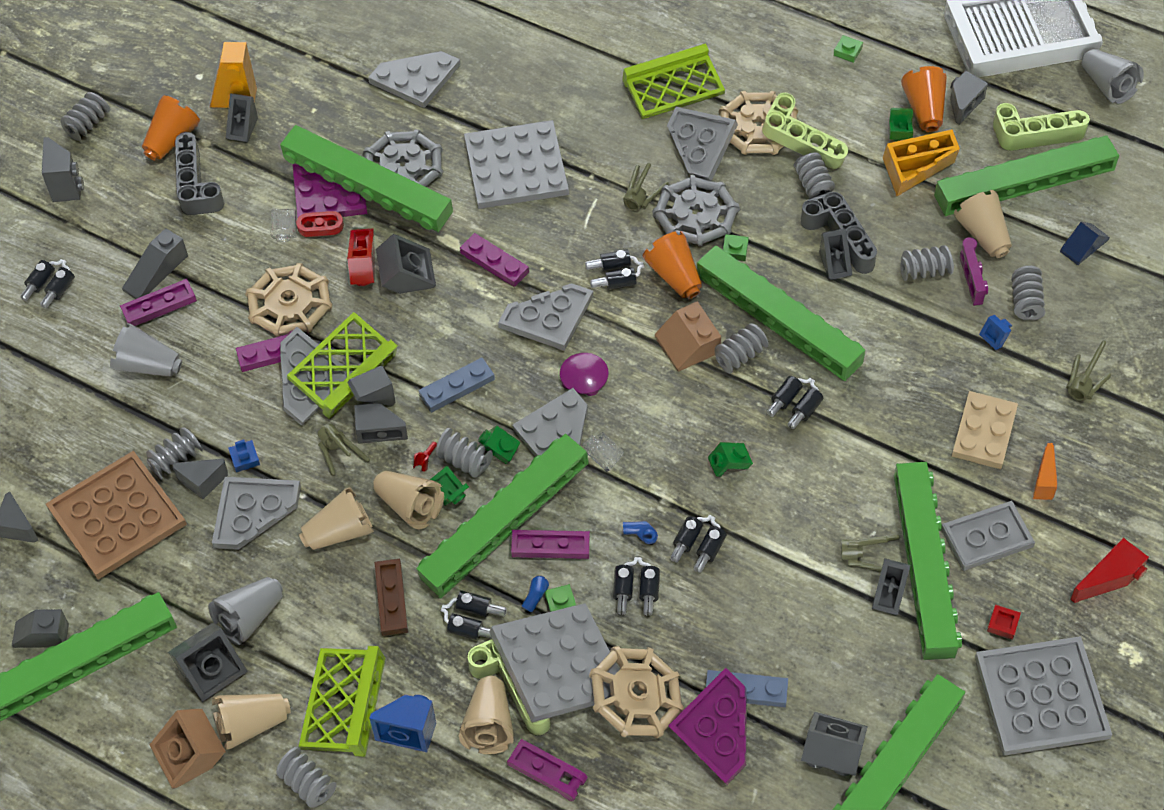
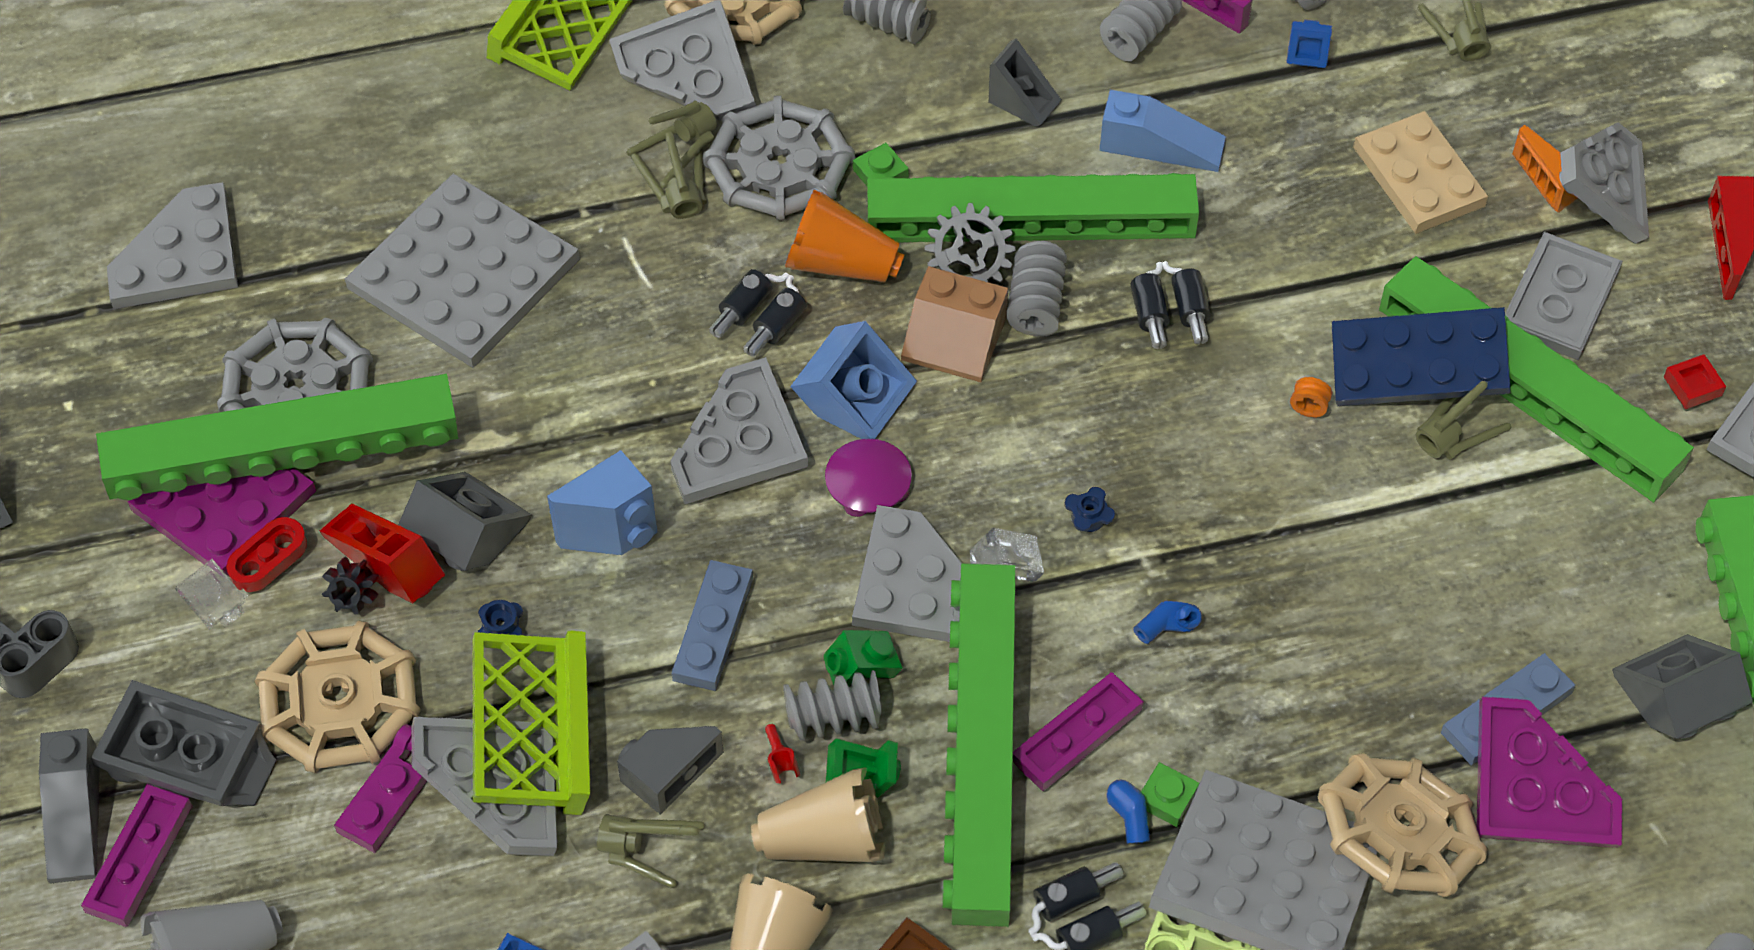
camera: 45 degrees left, 0 degrees up
dark grey slope [347,365,396,406] -> none
magenta plate [460,233,529,287] -> none
black piece [613,557,660,616] -> none
black piece [670,515,727,572] -> none
green bracket [708,442,753,477] -> none
dark grey beam [801,192,877,274] -> none
dark grey slope [872,558,910,615] -> none
none -> dark grey slope [91,680,276,806]
none -> black gear [322,557,380,615]
none -> dark blue plate [478,600,523,635]
none -> medium blue slope [547,450,658,555]
none -> olive plant [626,100,717,188]
none -> medium blue slope [790,321,917,439]
none -> light grey gear [925,203,1015,283]
none -> dark blue plate [1064,487,1115,532]
none -> medium blue slope [1100,90,1226,172]
none -> orange bush [1290,377,1333,418]
none -> dark blue plate [1332,307,1511,407]
none -> light grey plate [1559,122,1649,244]

